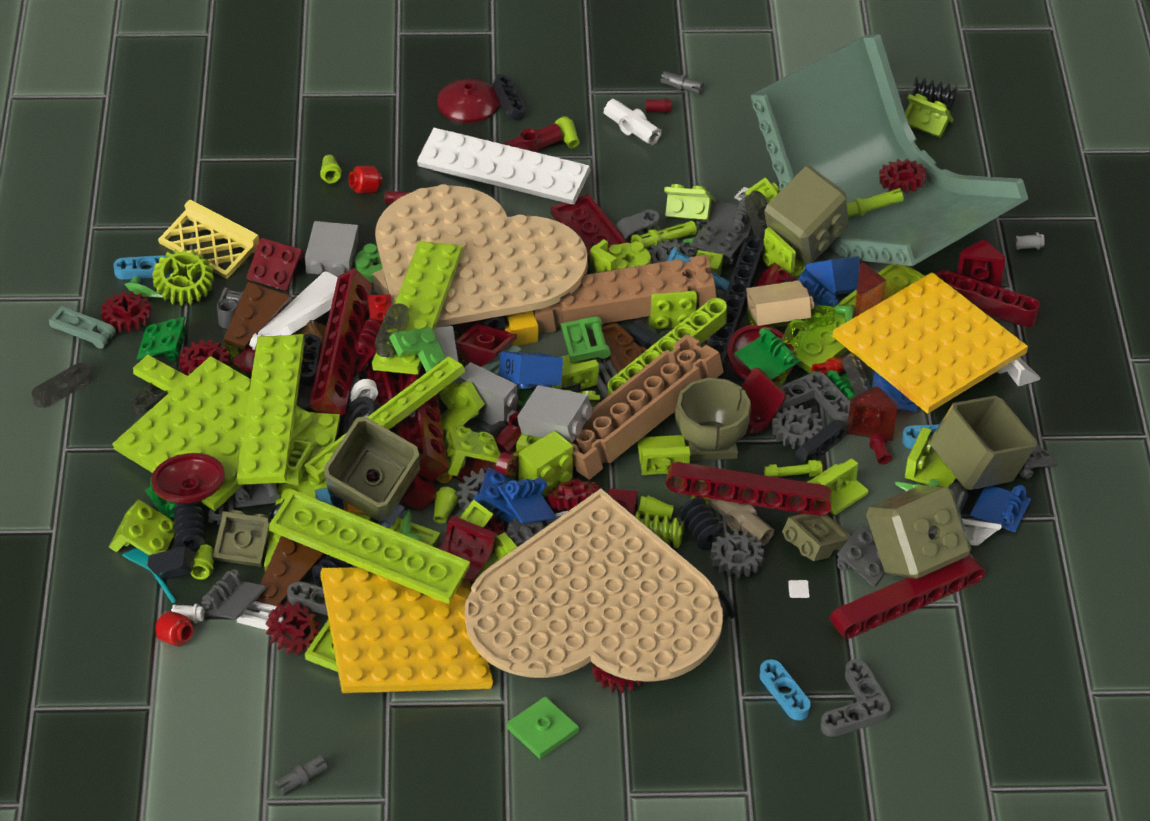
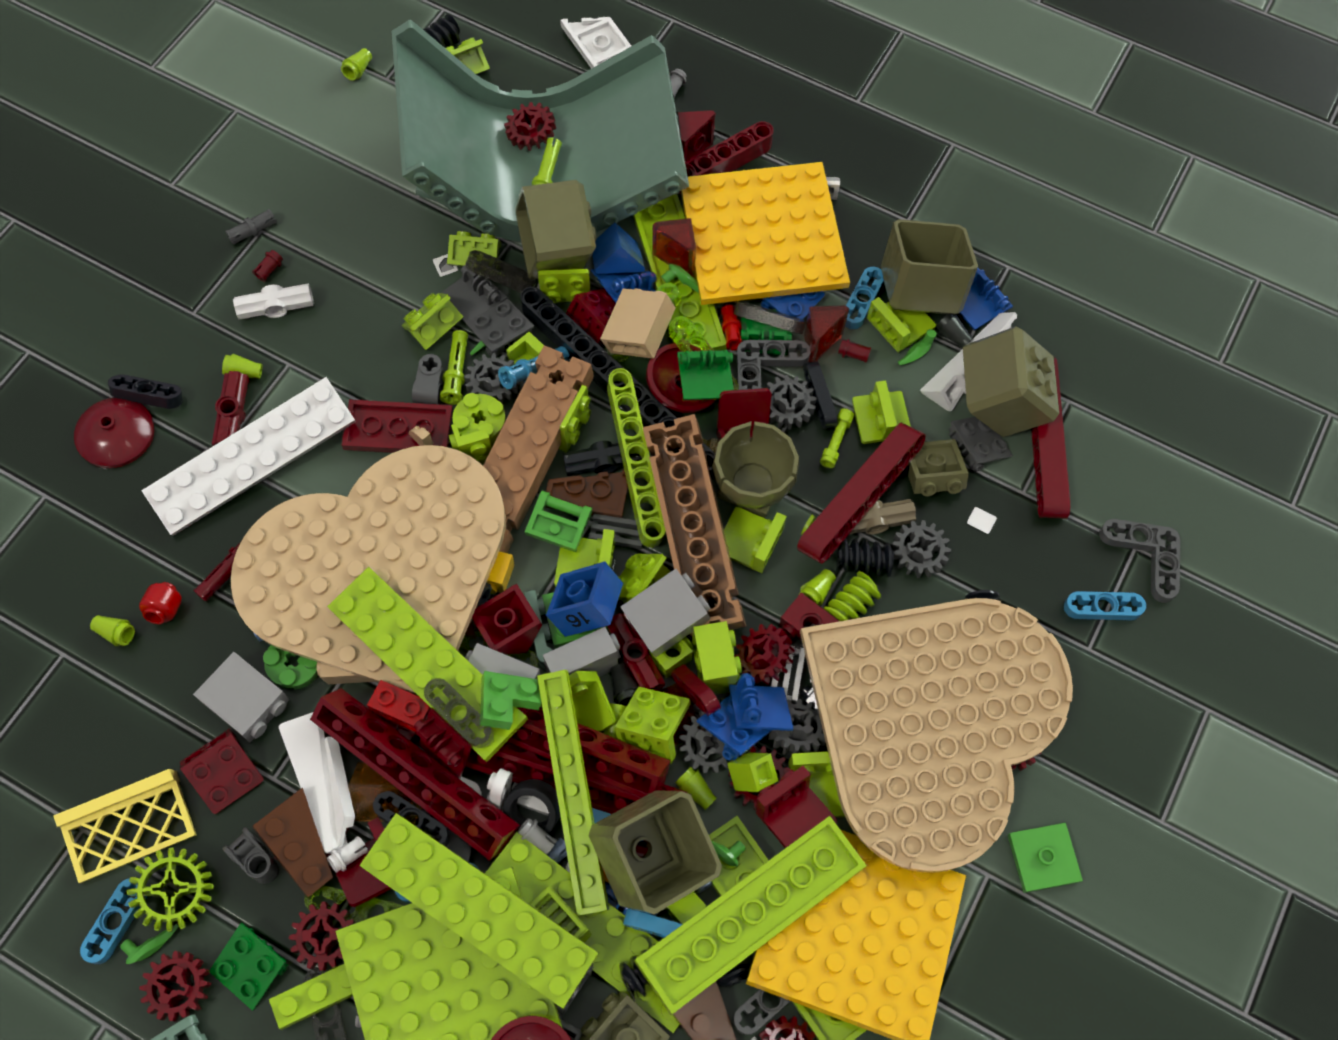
camera: 60 degrees left, 20 degrees up
none -> tan tile [409,426,433,446]
none -> light grey pin [518,818,557,855]
none -> white wing [561,17,631,69]

